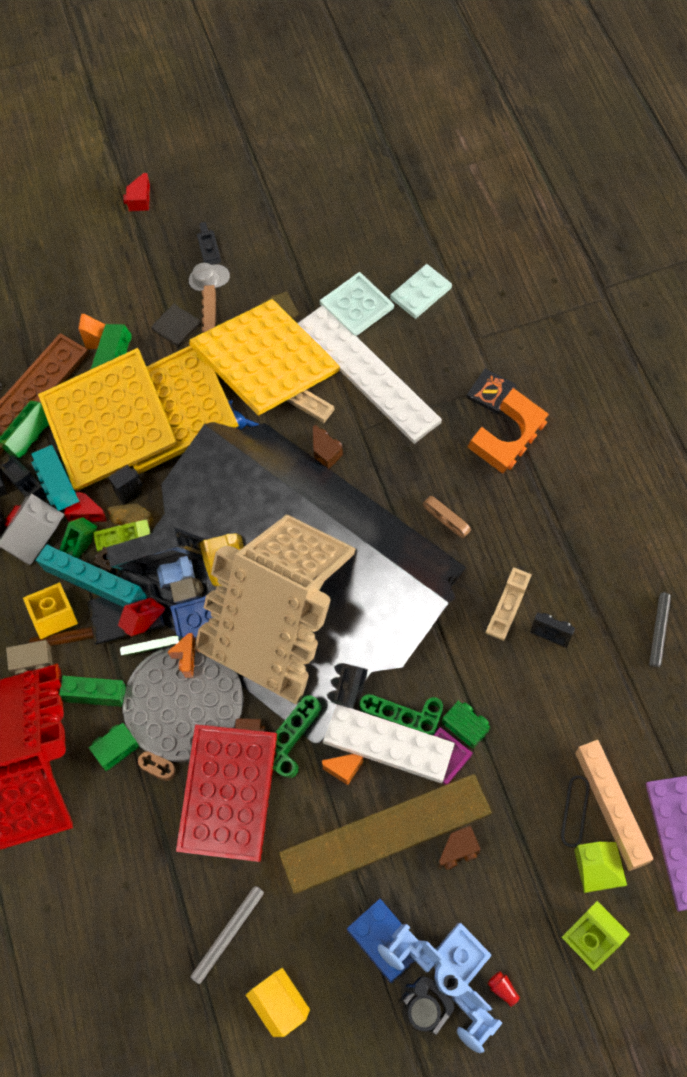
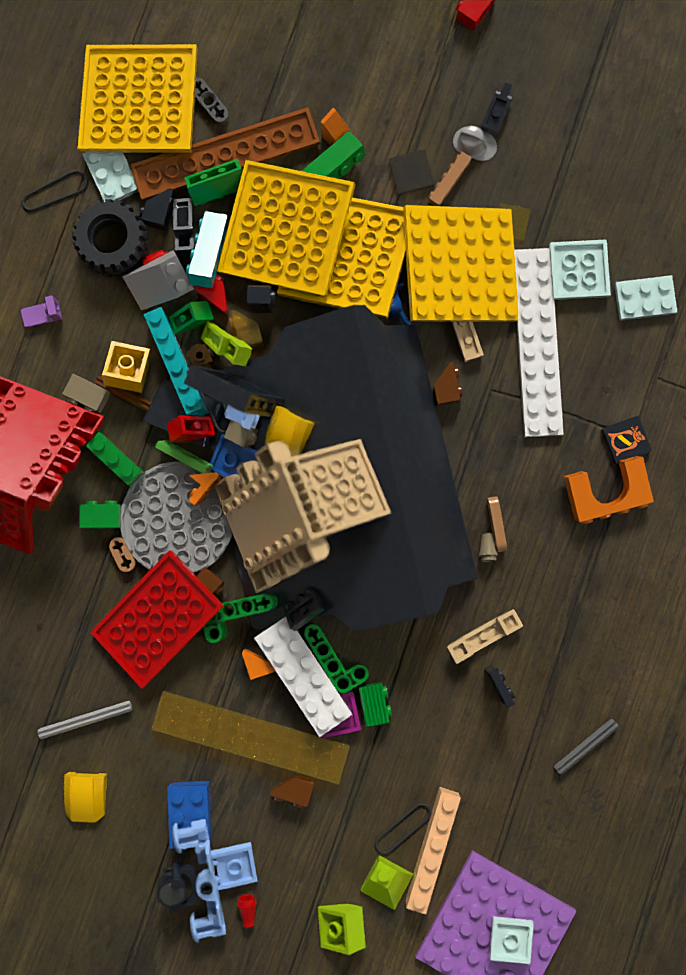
camera: 35 degrees right, 20 degrees up
none -> dark tan cone [479,533,498,562]

